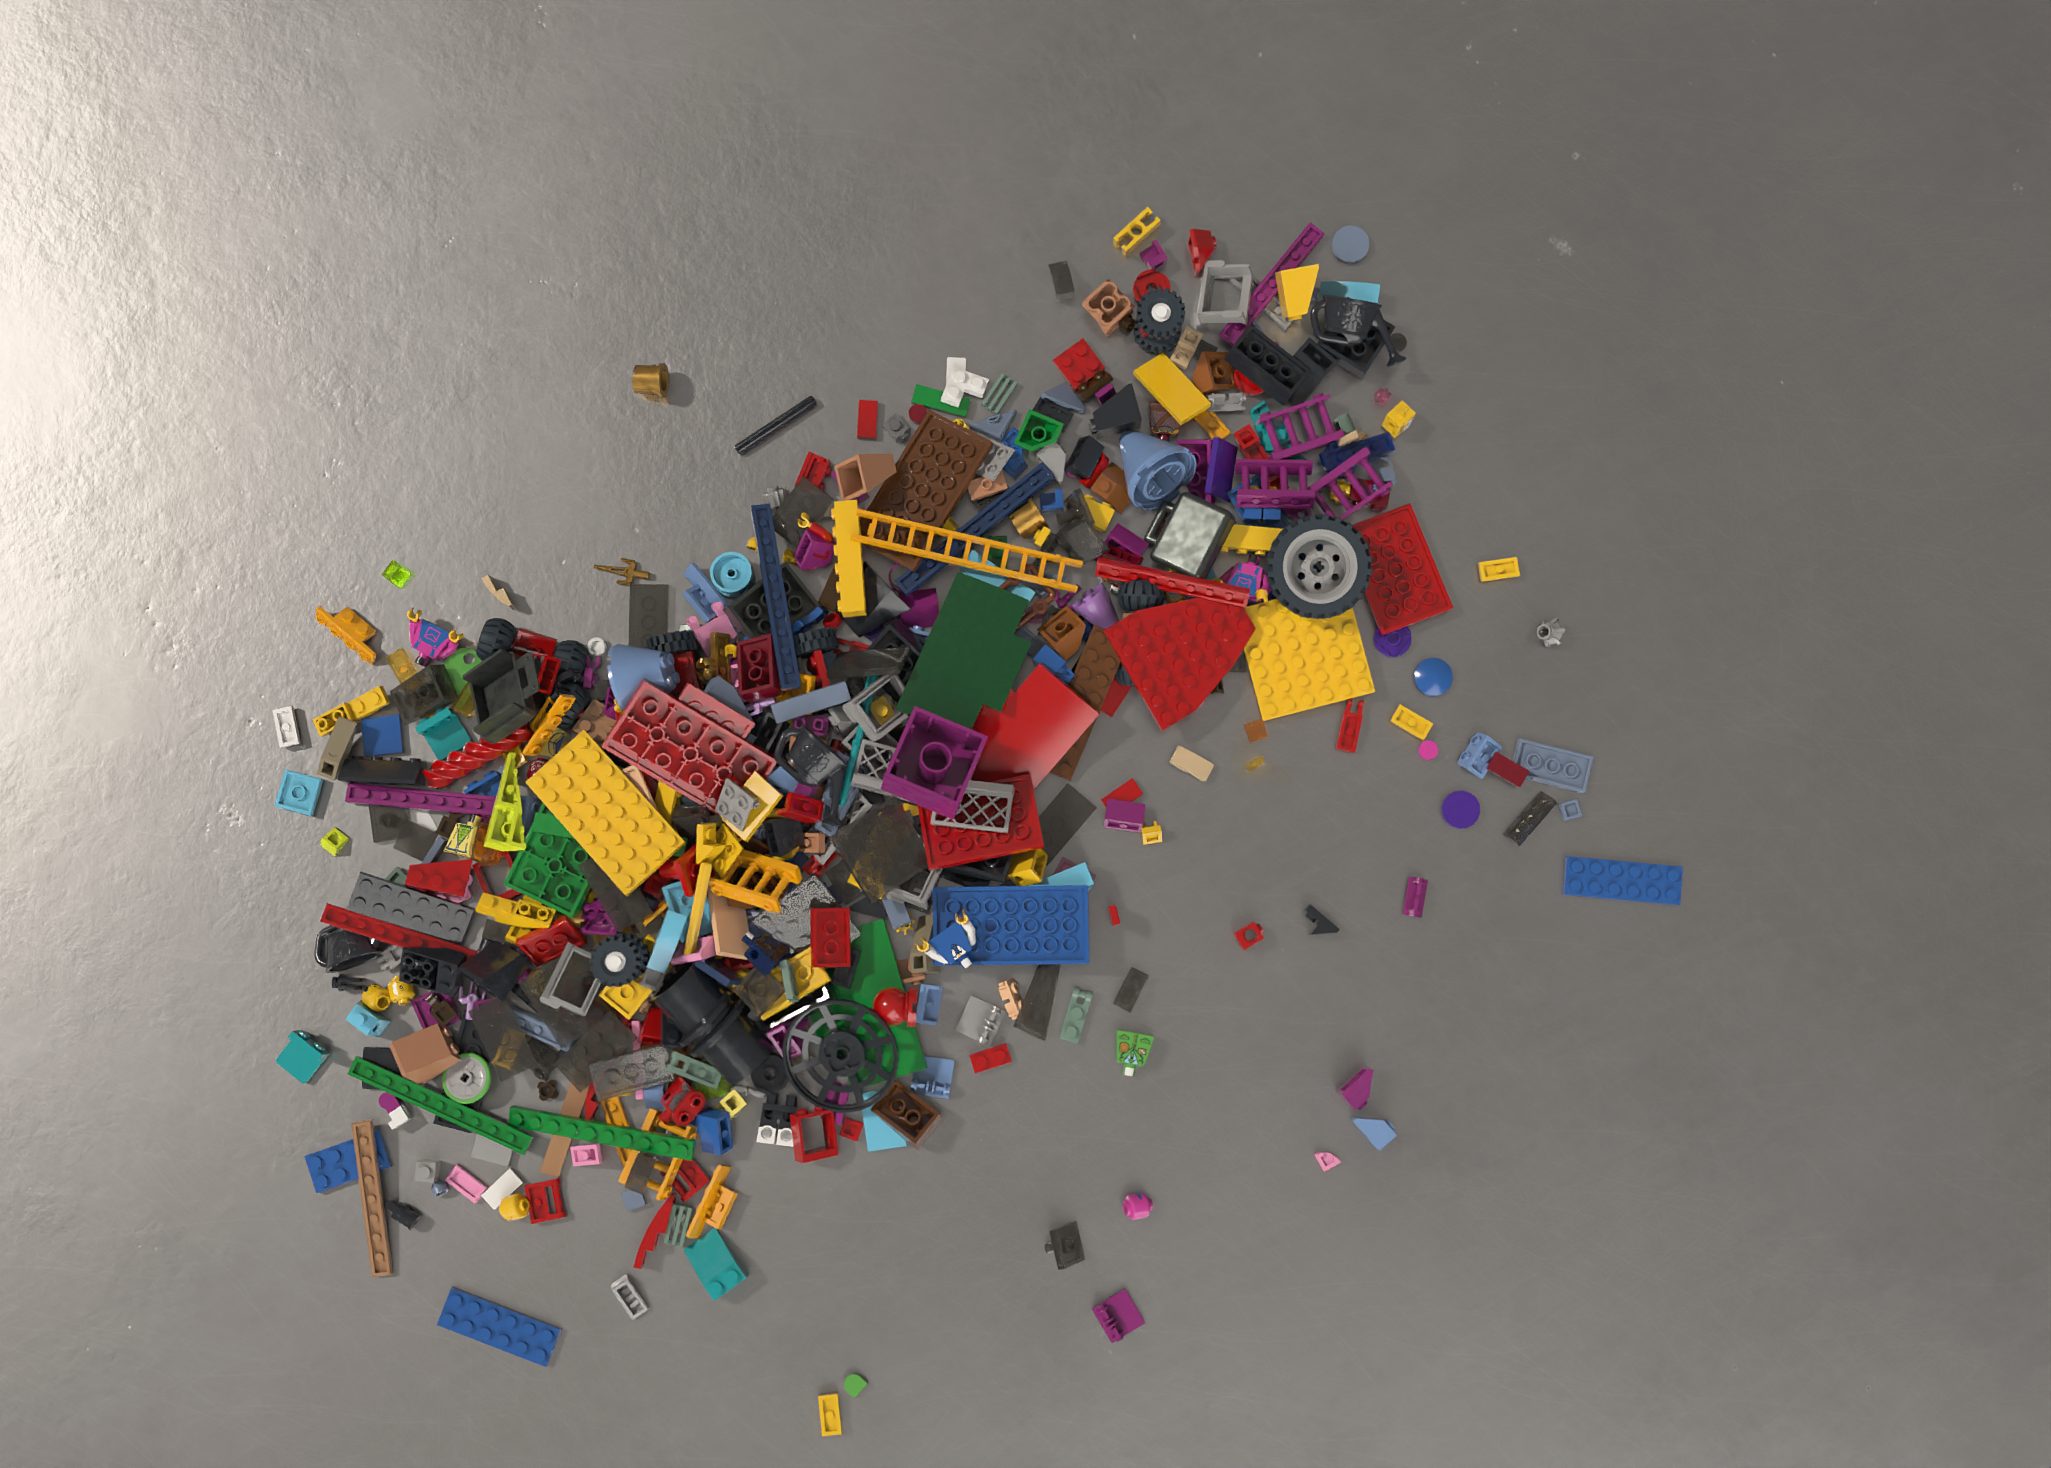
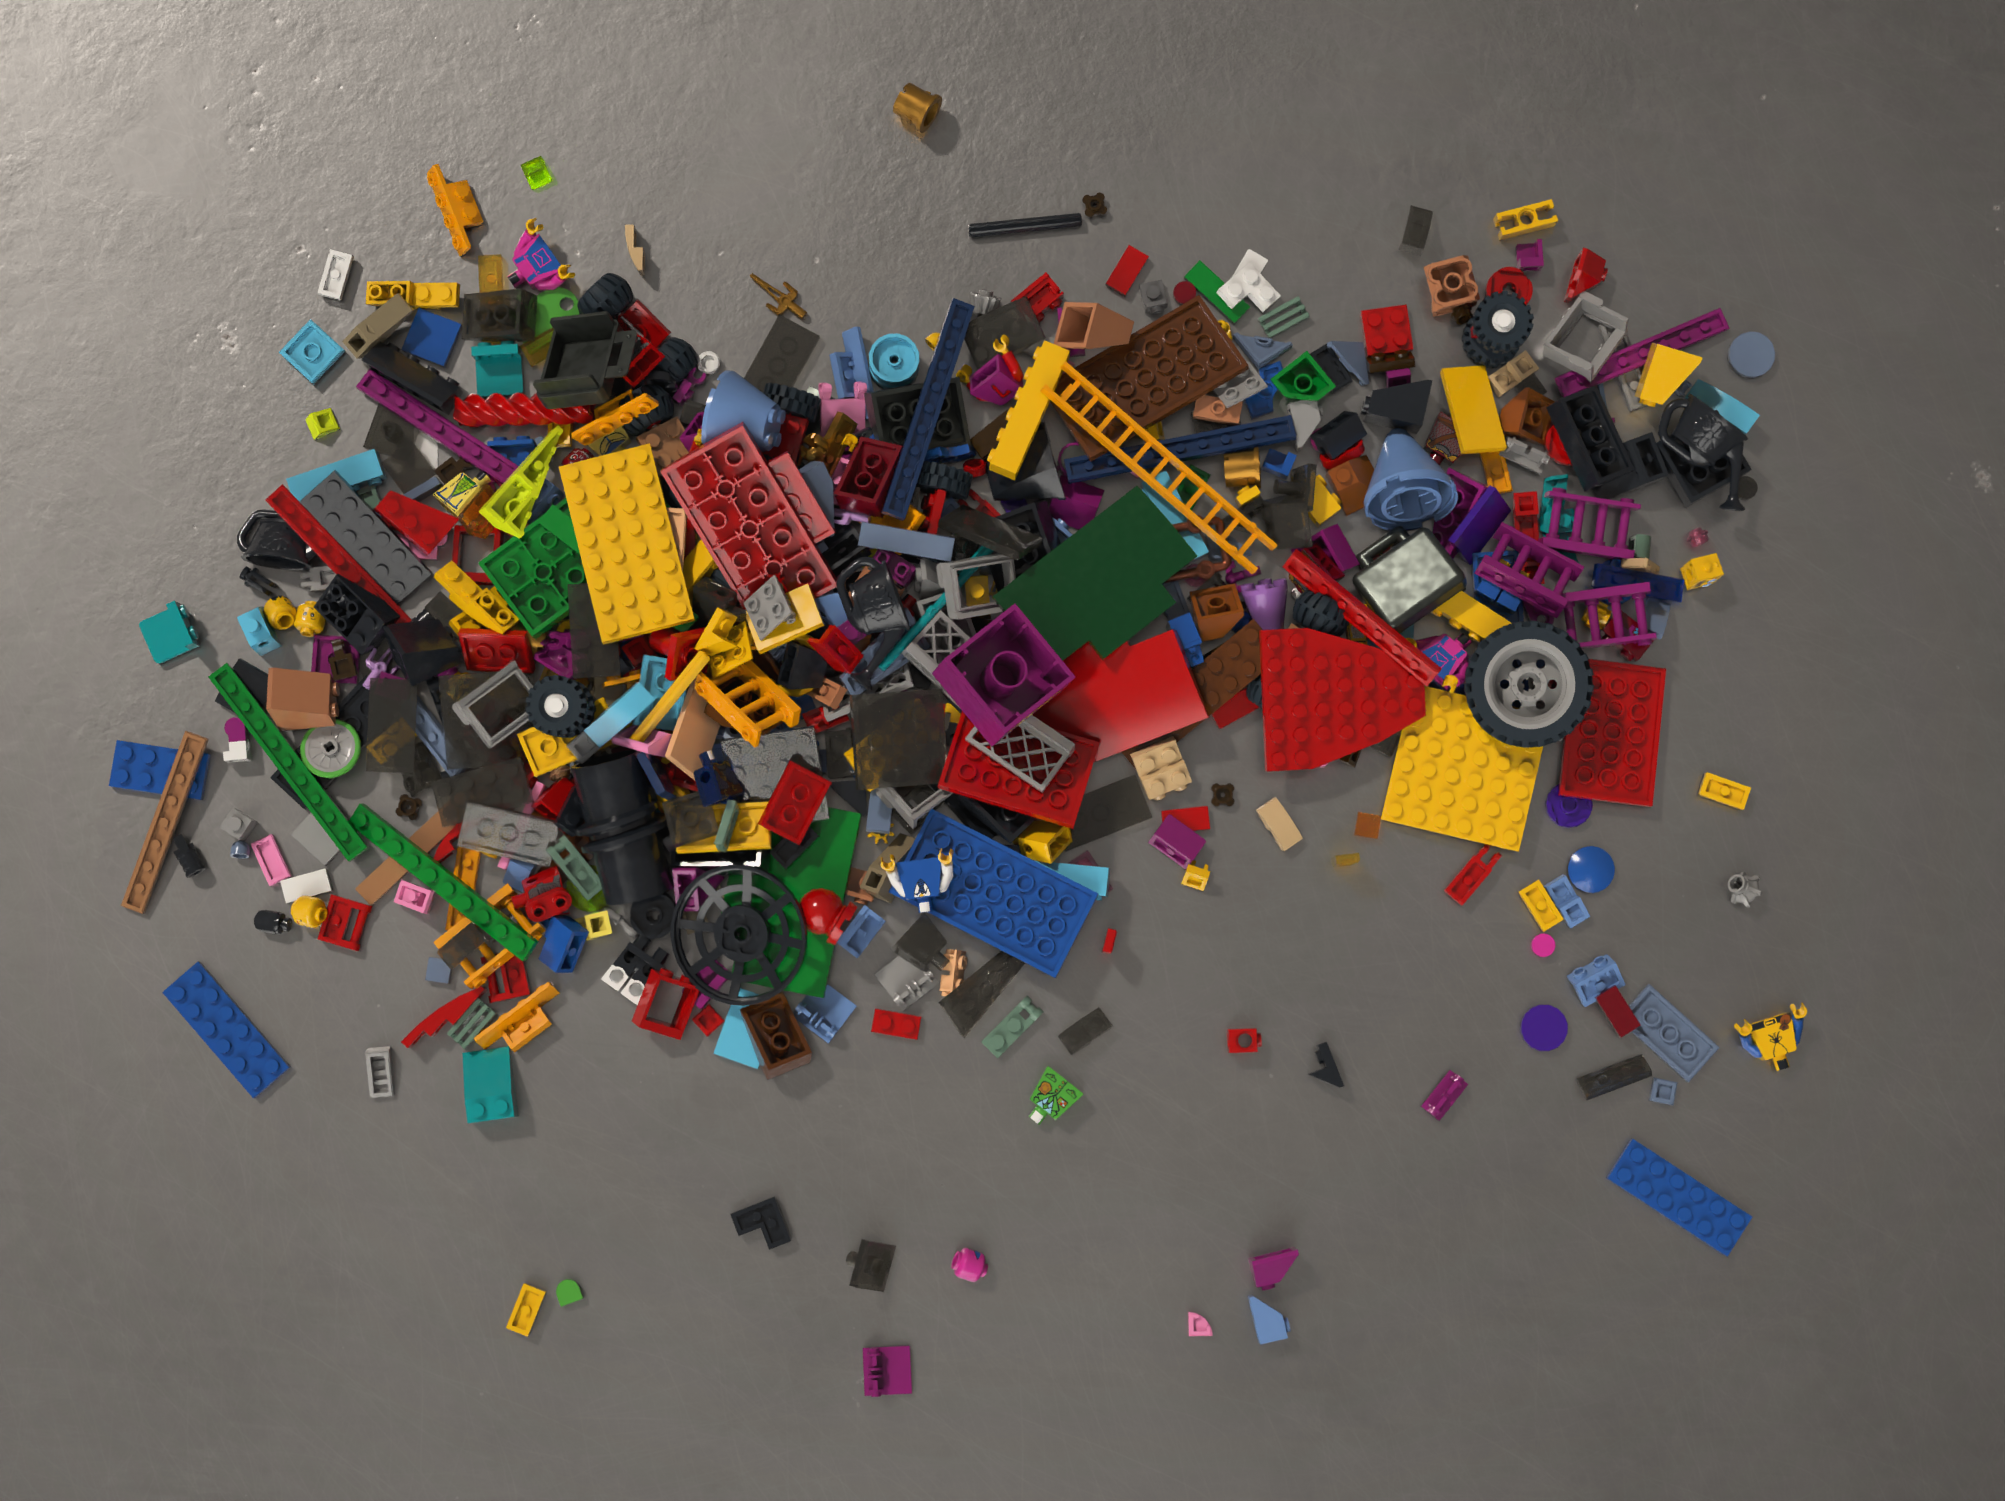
camera: 25 degrees right, 0 degrees up
none -> black arm [254,910,292,934]
none -> medium azure brick [286,449,387,503]
none -> black plate [730,1196,792,1250]
none -> clear smoke torso [891,913,950,971]
none -> dark brown plate [1082,192,1107,217]
none -> tan plate [1130,736,1192,800]
none -> dark brown plate [1211,783,1234,806]
none -> medium blue slope [1544,874,1590,928]
none -> torso [1734,1002,1807,1071]

